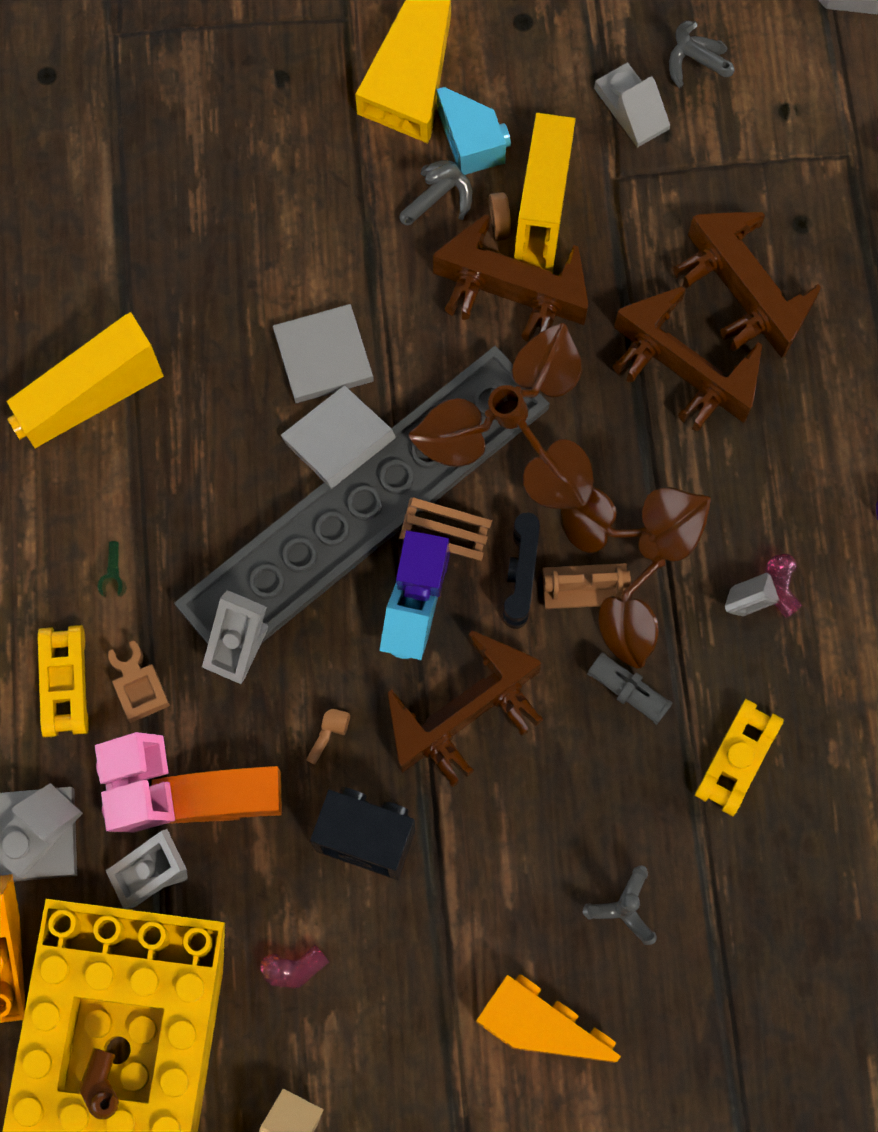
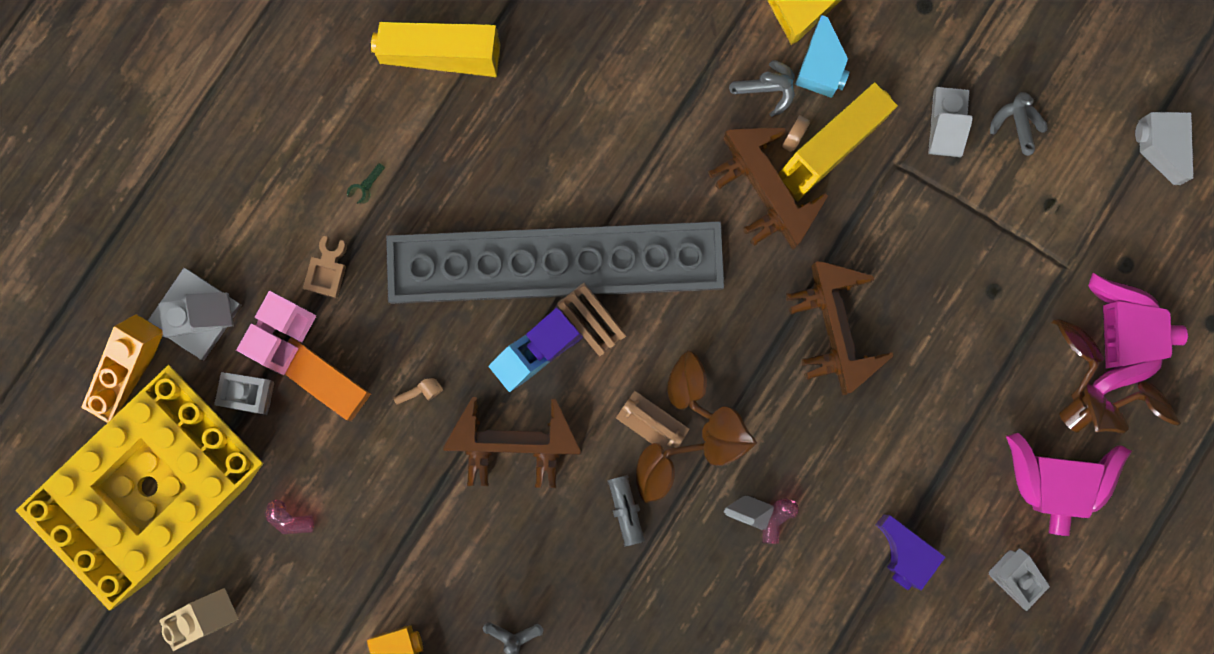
camera: 35 degrees right, 10 degrees up
yellow plate [38,625,89,737] -> none
reddish brown arm [79,1048,119,1119] -> none
light grey slope [202,590,268,684] -> none
light grey tile [273,304,374,404] -> none
light grey tile [281,385,396,489] -> none
black brick [310,787,416,881] -> none
reddish brown plant [409,323,594,509] -> none
black plate [503,512,540,629] -> none
reddish brown hose [673,212,821,358] -> none
yellow plate [694,699,784,817] -> none

